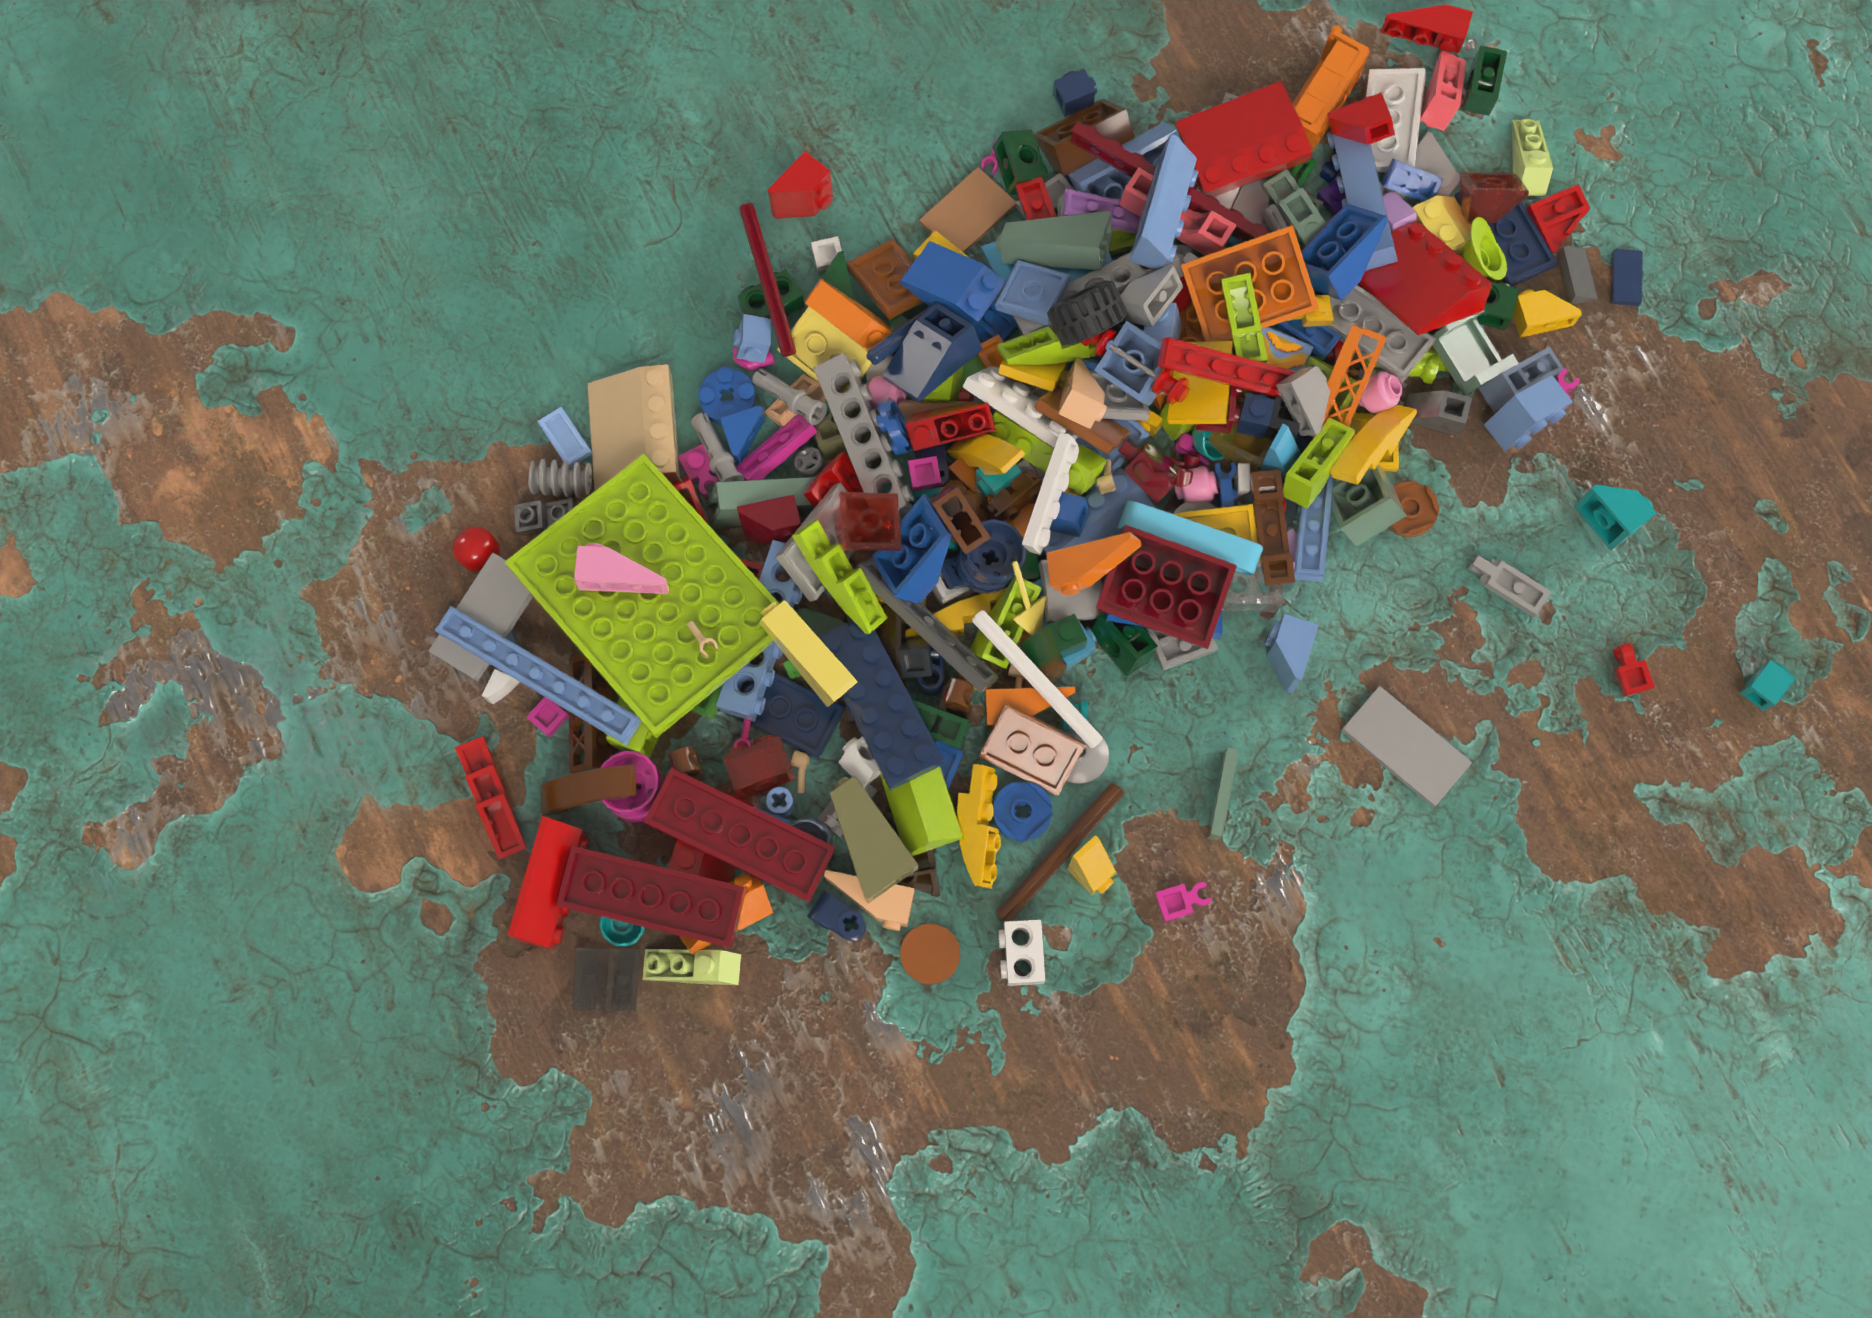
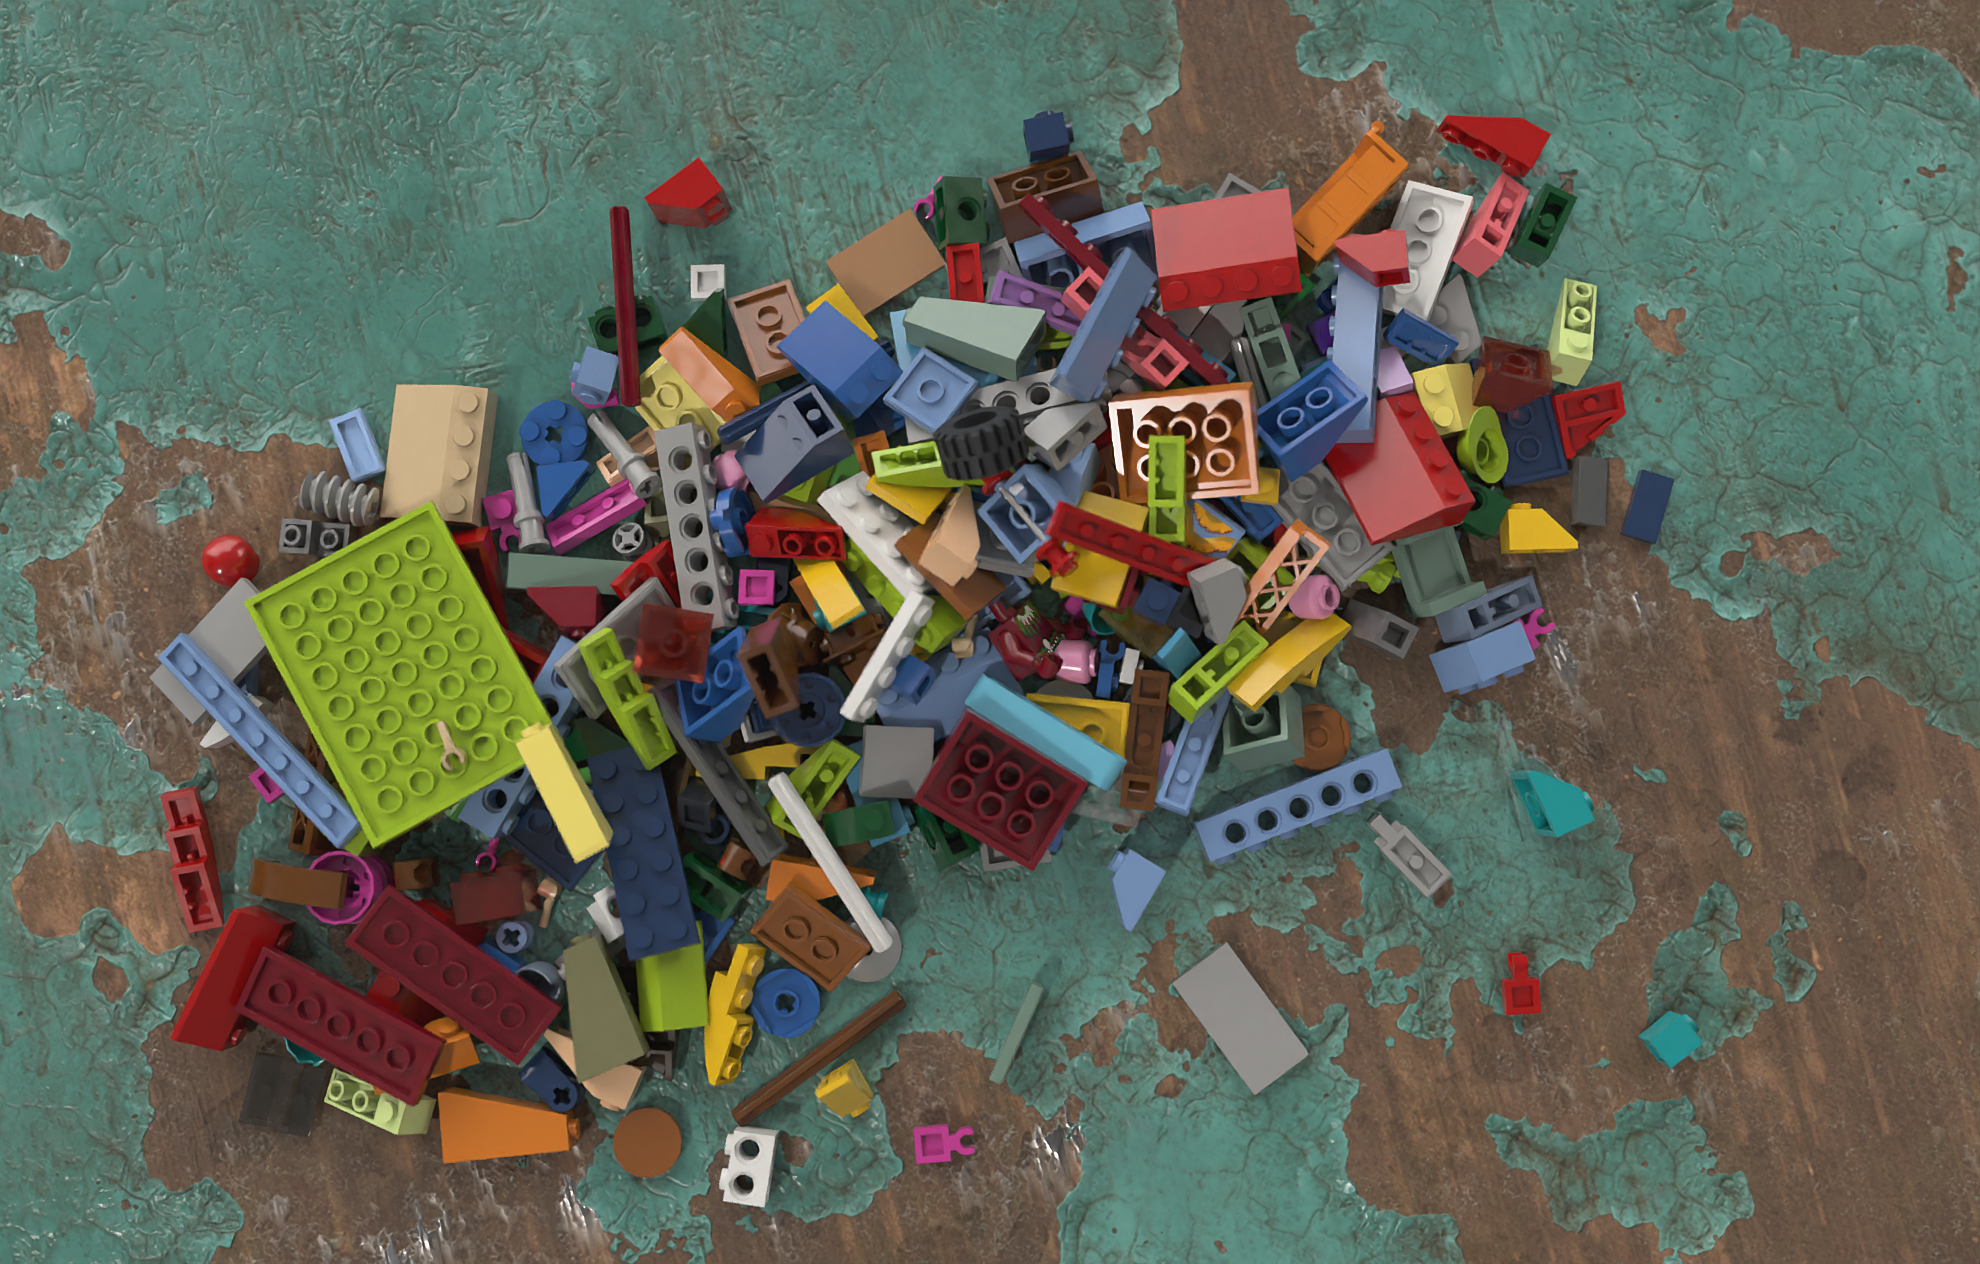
camera: 10 degrees right, 10 degrees up
bright pink slope [574,543,669,594] -> none
light yellow piece [1012,561,1046,636] -> none
orange slope [1047,532,1141,596] -> none
none -> orange slope [438,1087,580,1164]
none -> medium blue brick [1192,748,1402,865]

